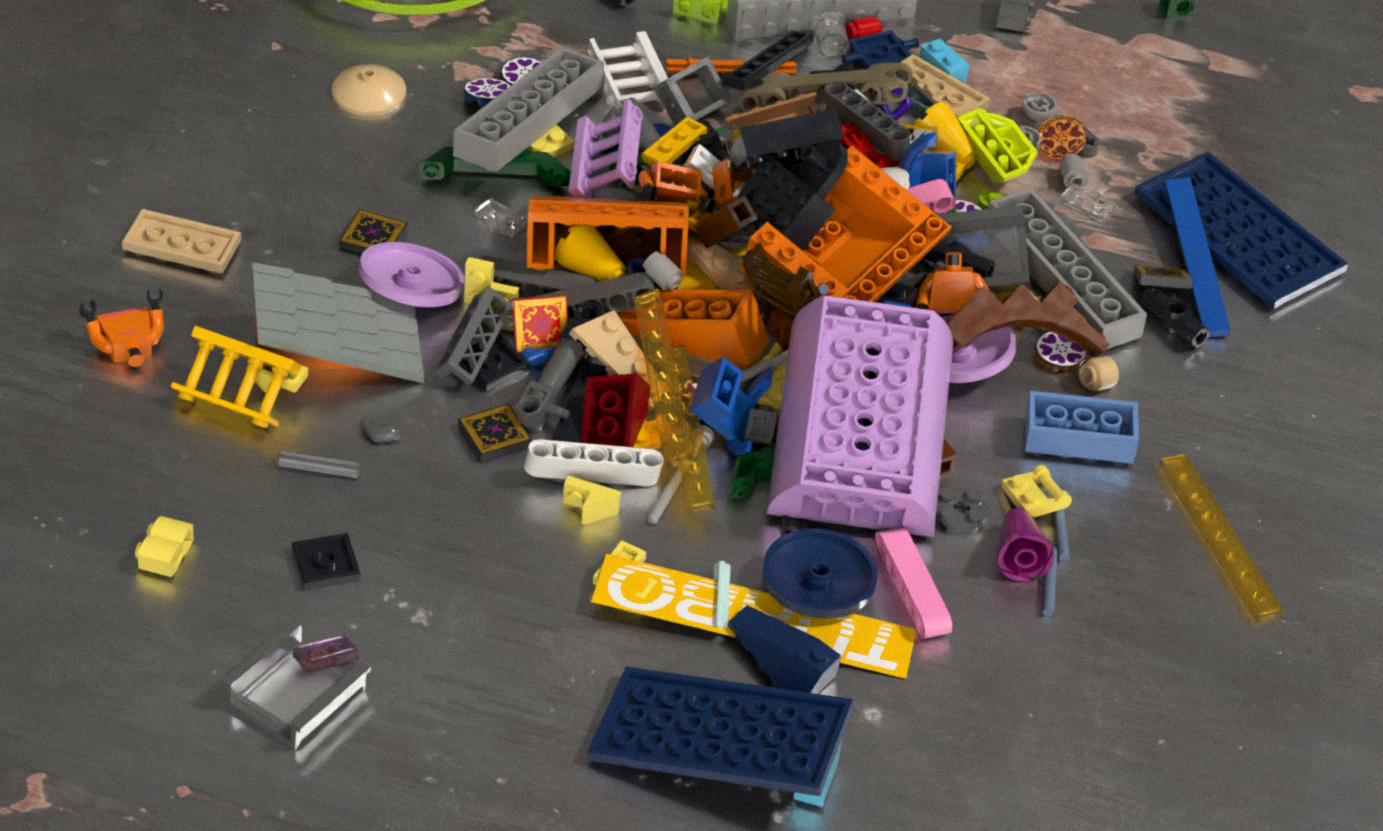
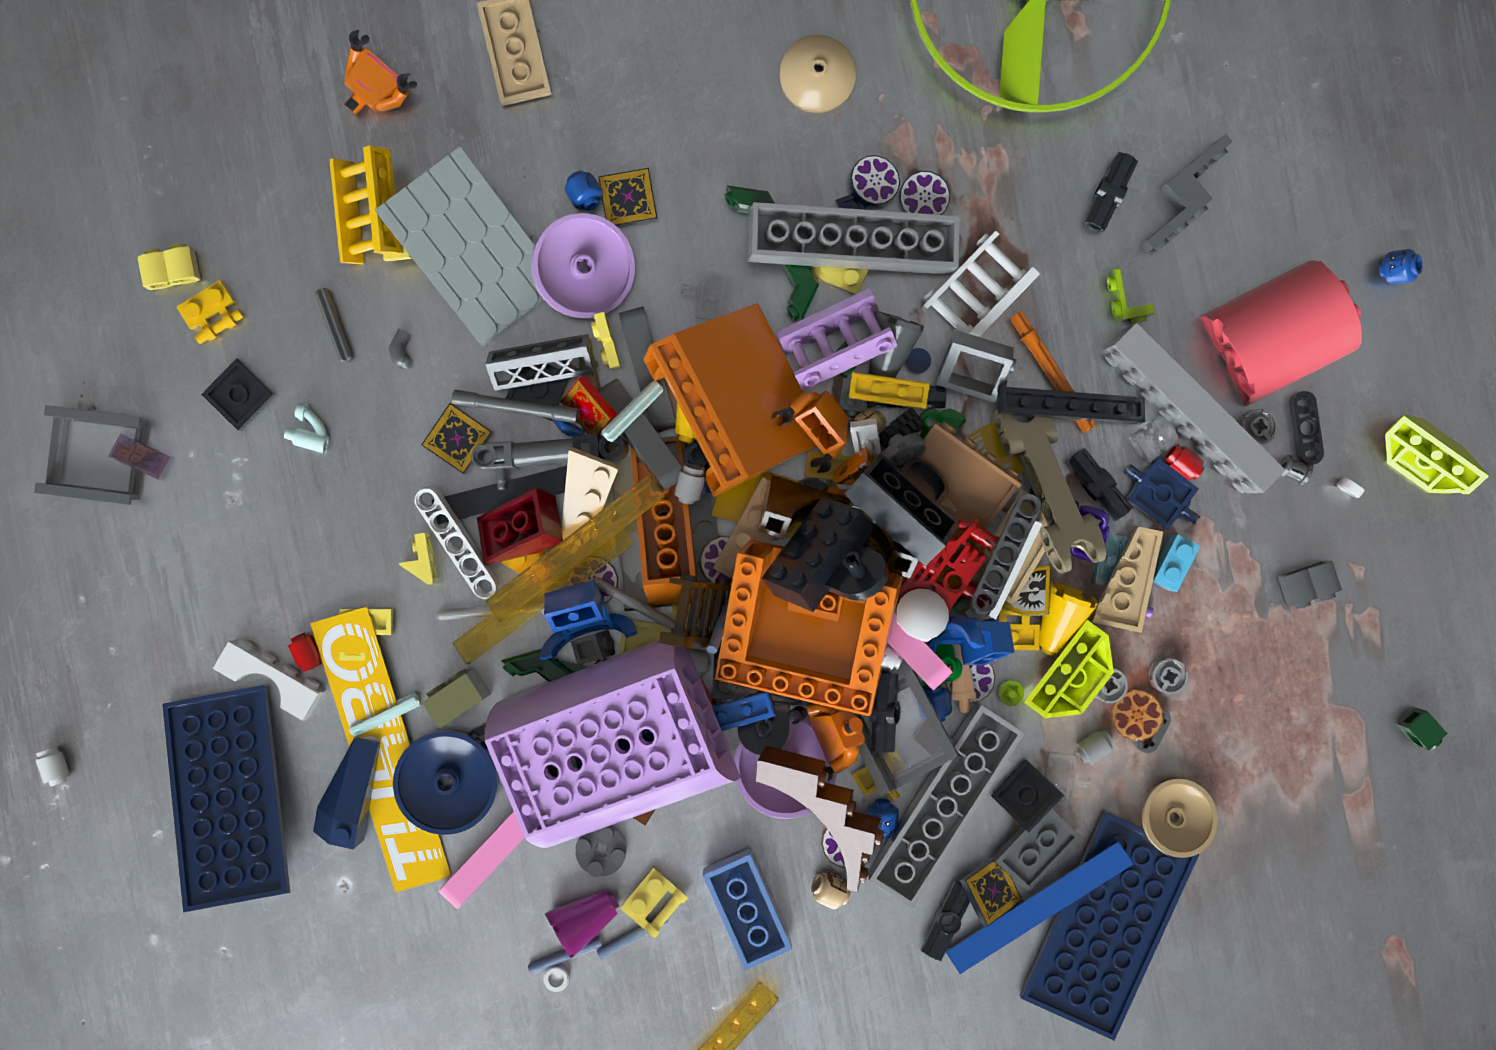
camera: 65 degrees right, 45 degrees up
none -> yellow plate [176,280,244,344]
none -> white arch [213,639,325,721]
none -> light aqua plant [284,402,329,453]
none -> red brick [288,632,322,672]
none -> olive brick [422,668,492,729]
none -> dark grey piece [452,390,580,423]
none -> white tile [543,964,570,992]
none -> blue head [564,171,603,211]
none -> light aqua axle [602,381,663,442]
none -> black tile [991,760,1064,833]
none -> dark grey plate [992,809,1082,892]
none -> tan dish [1142,779,1218,858]

